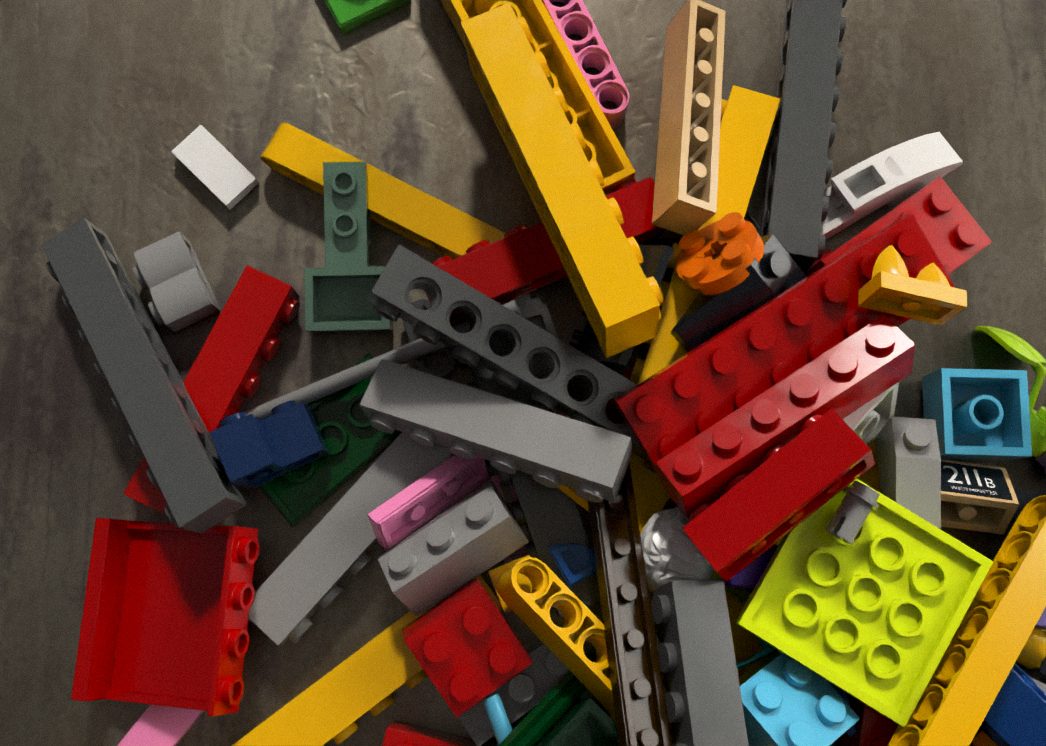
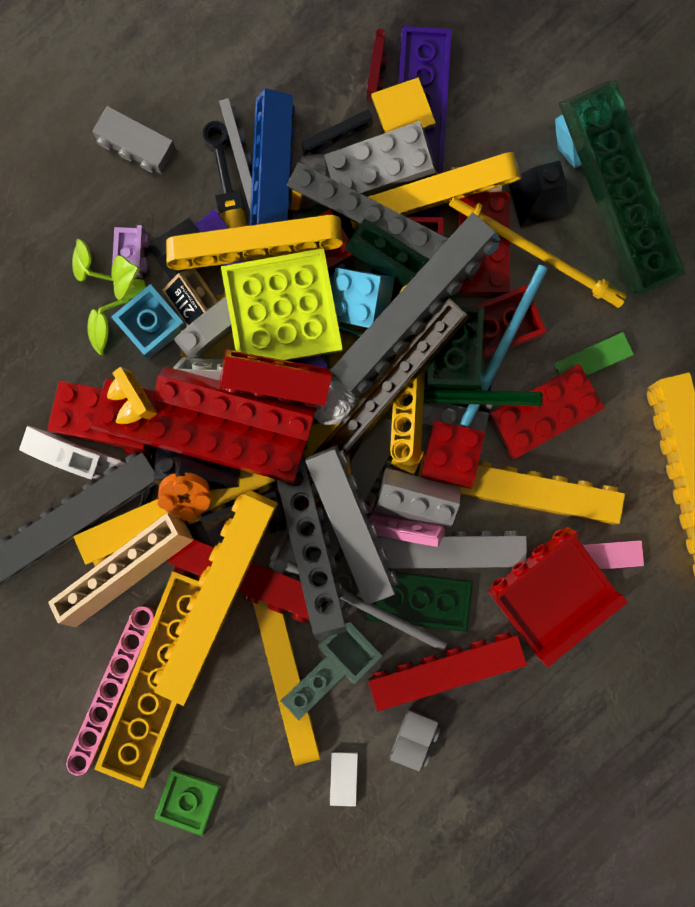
camera: 125 degrees left, 5 degrees up
dark grey brick [42,218,246,534] -> none
dark blue brick [209,400,330,489] -> none
blue tile [547,543,597,588] -> none
light grey pin [824,481,880,545] -> none

